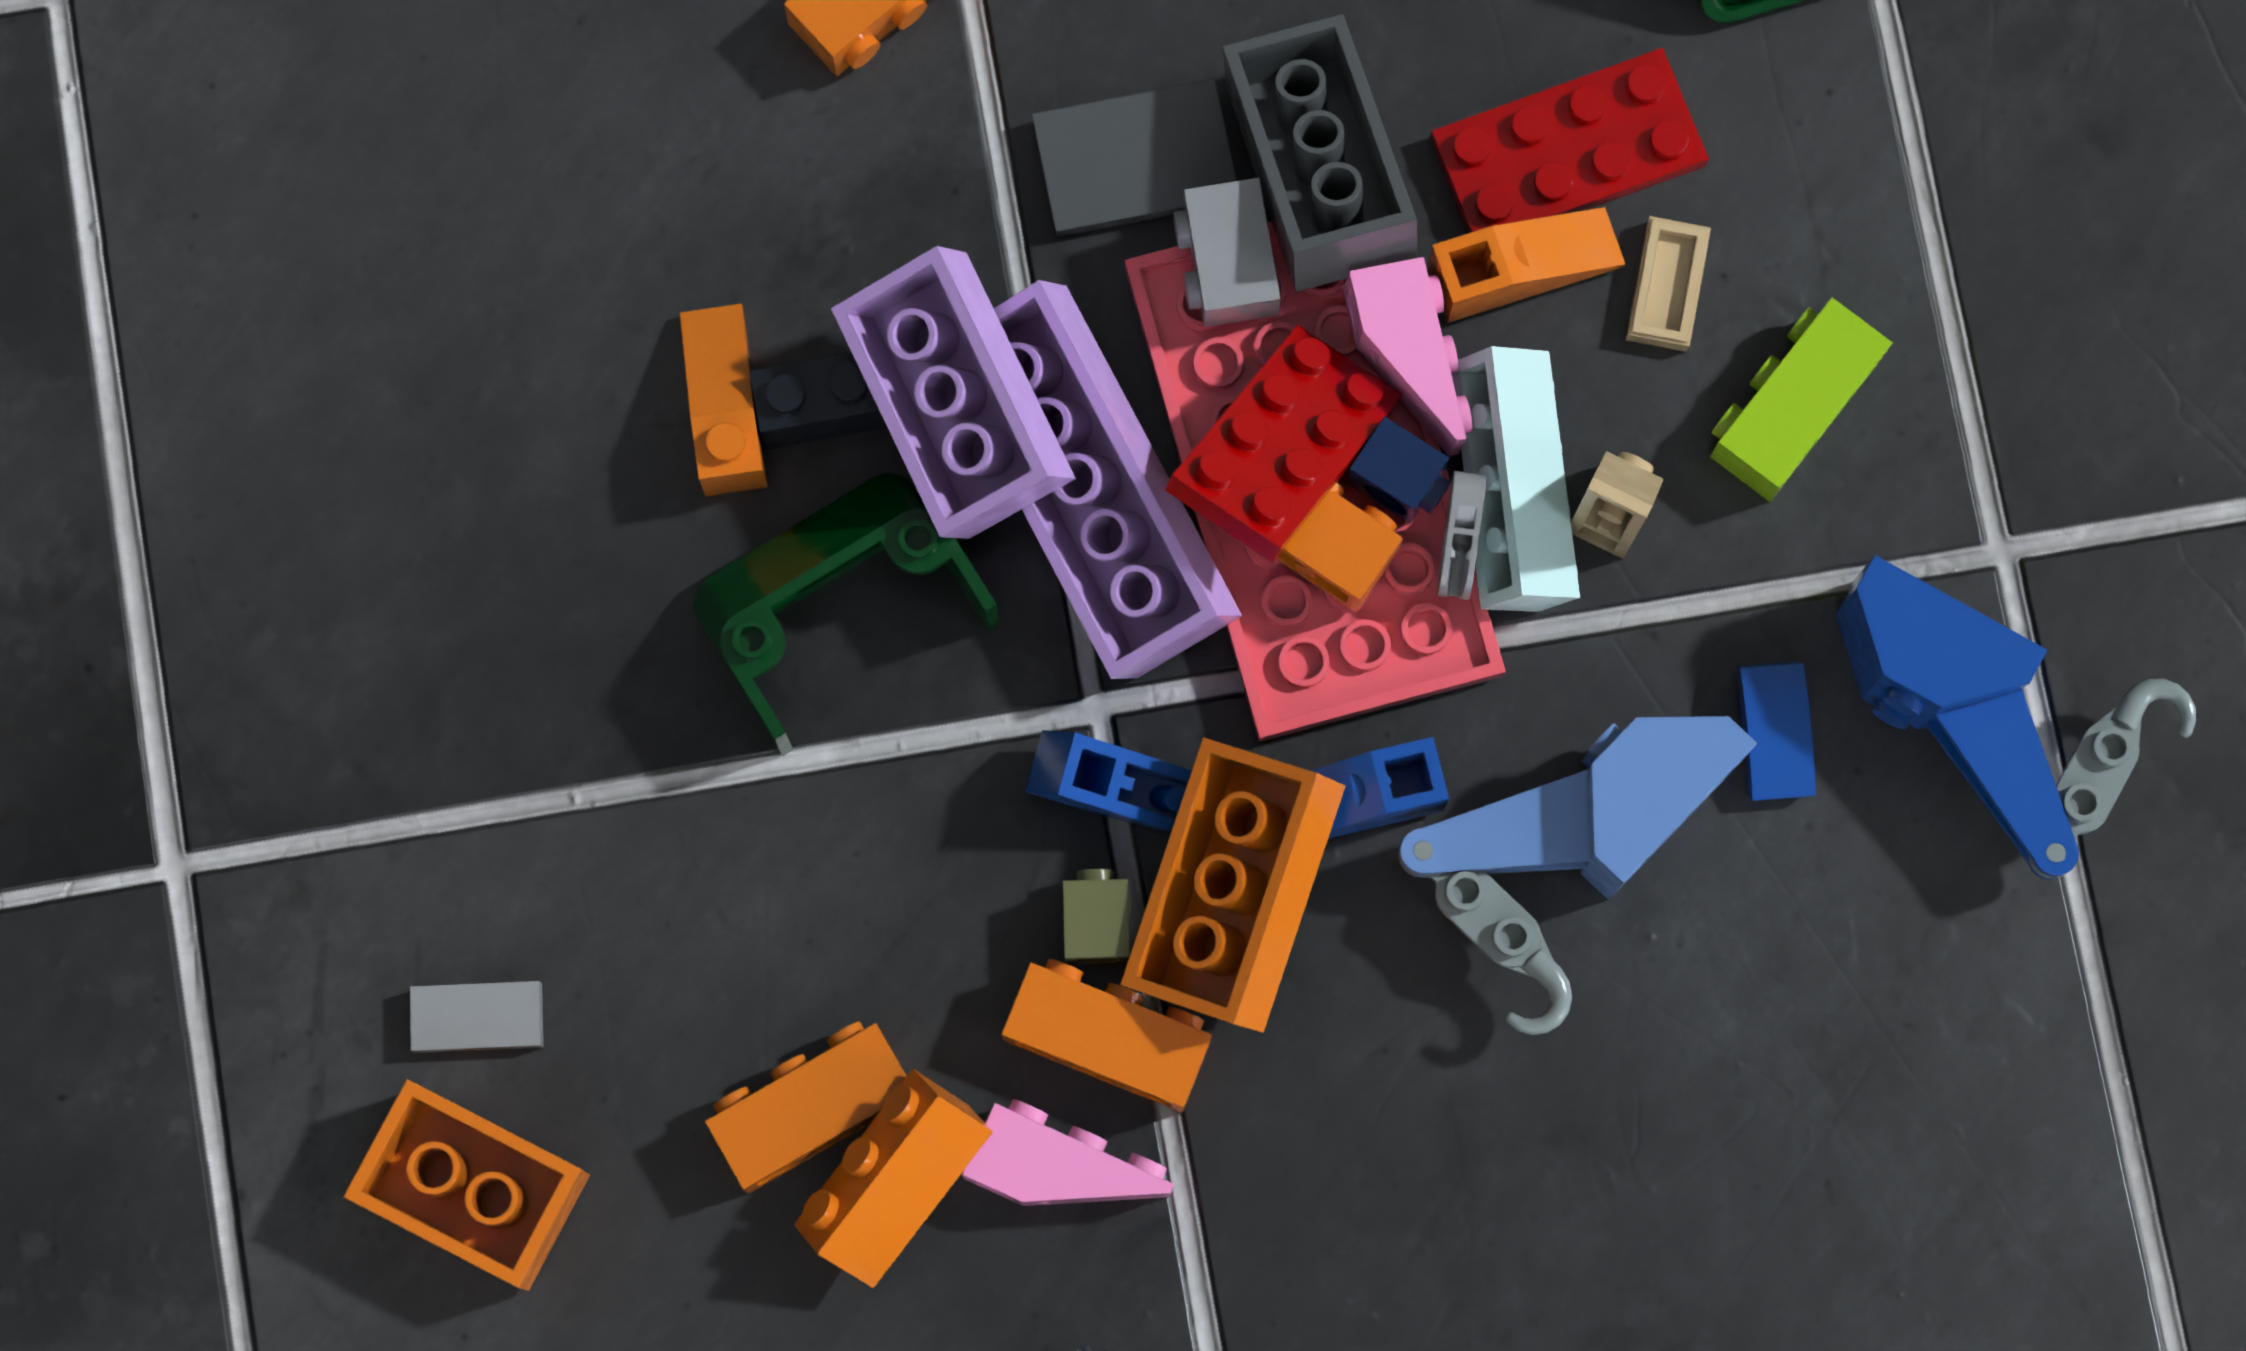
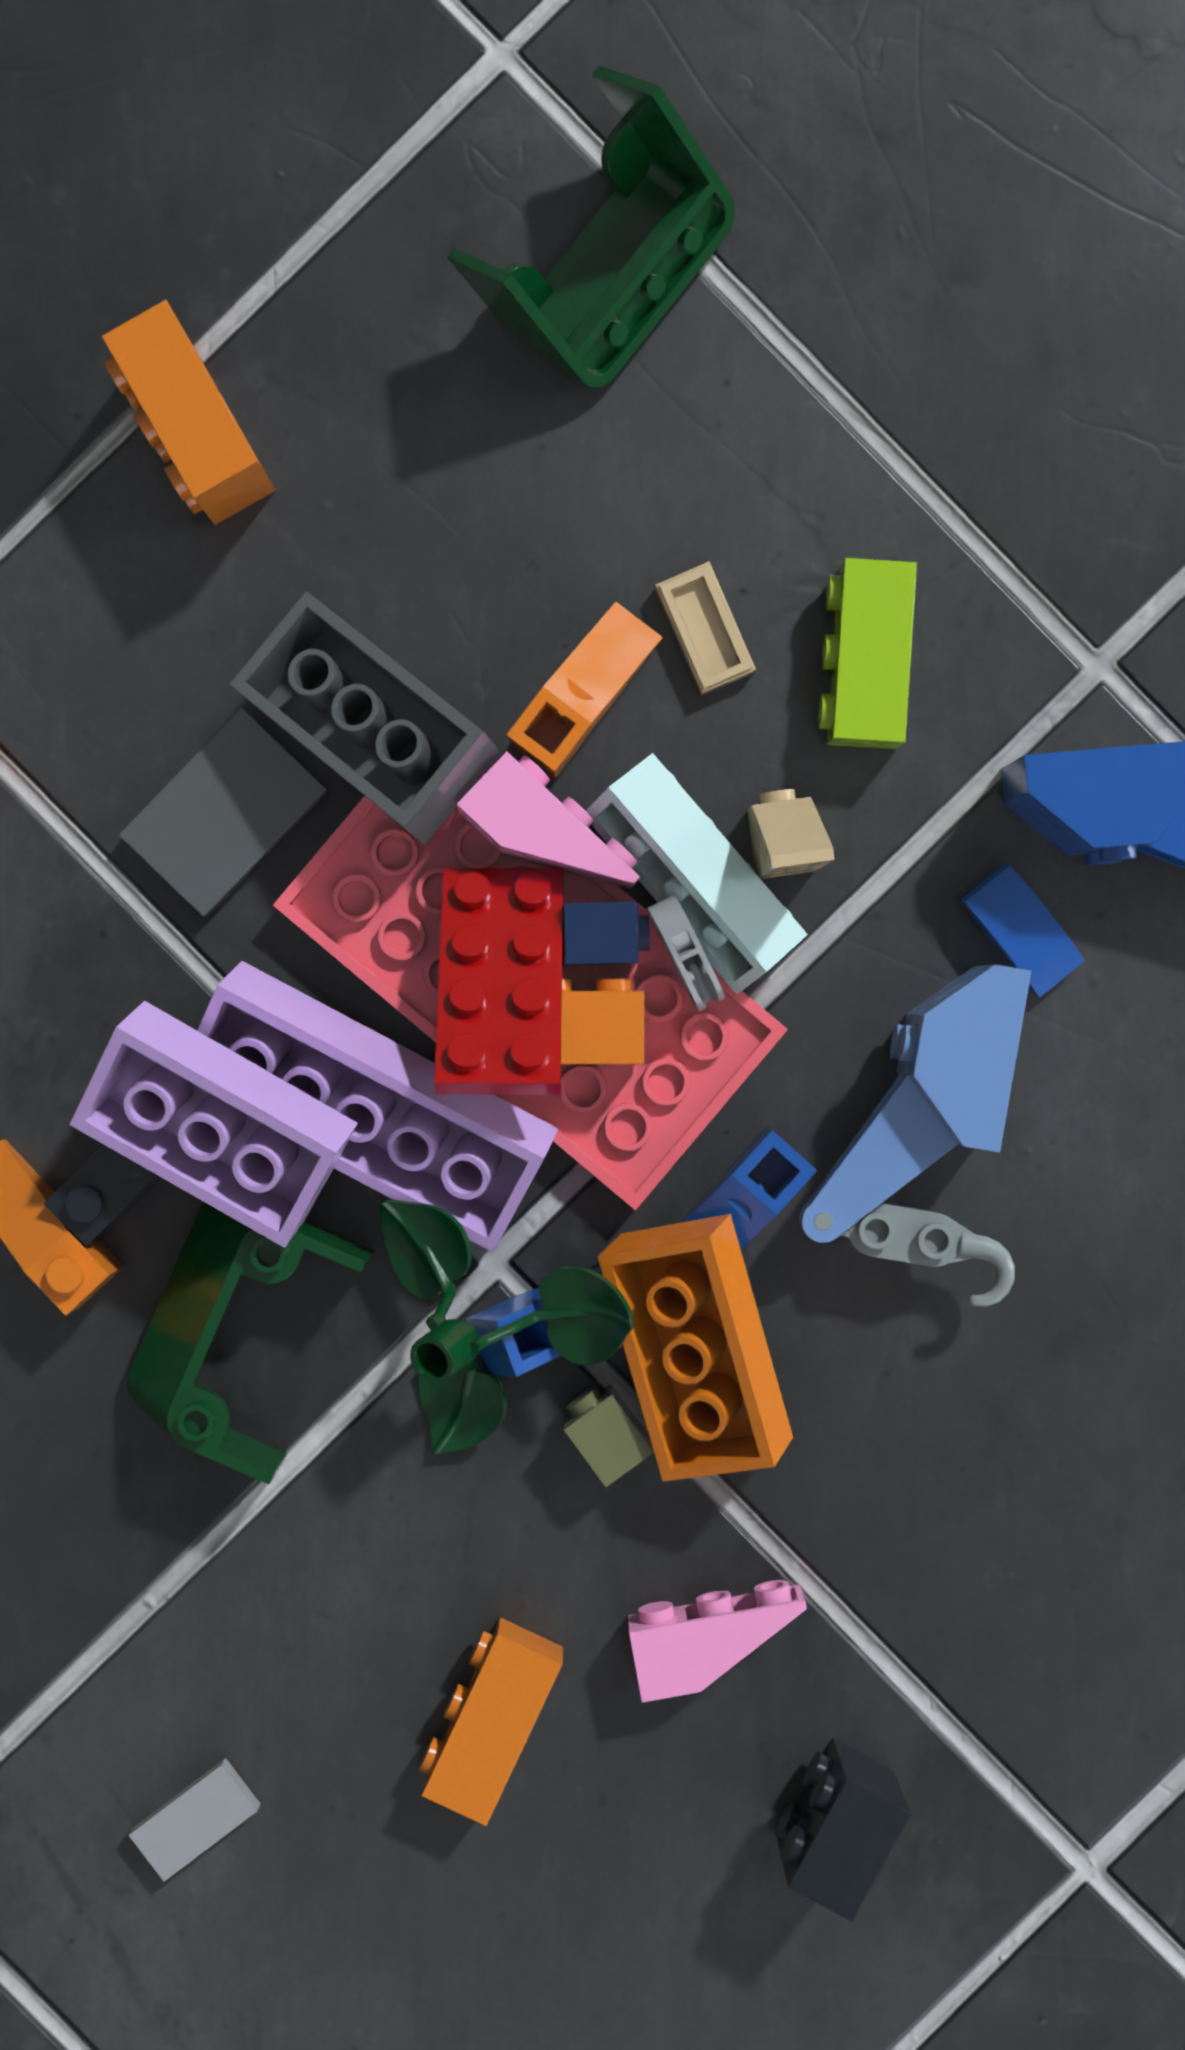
camera: 30 degrees left, 10 degrees up
orange brick [344,1079,590,1291] -> none
orange brick [794,1069,993,1288] -> none
orange brick [1001,959,1212,1113] -> none
light grey brick [1173,178,1281,328] -> none
red plate [1430,47,1709,233] -> none
none -> dark green plant [380,1200,634,1454]

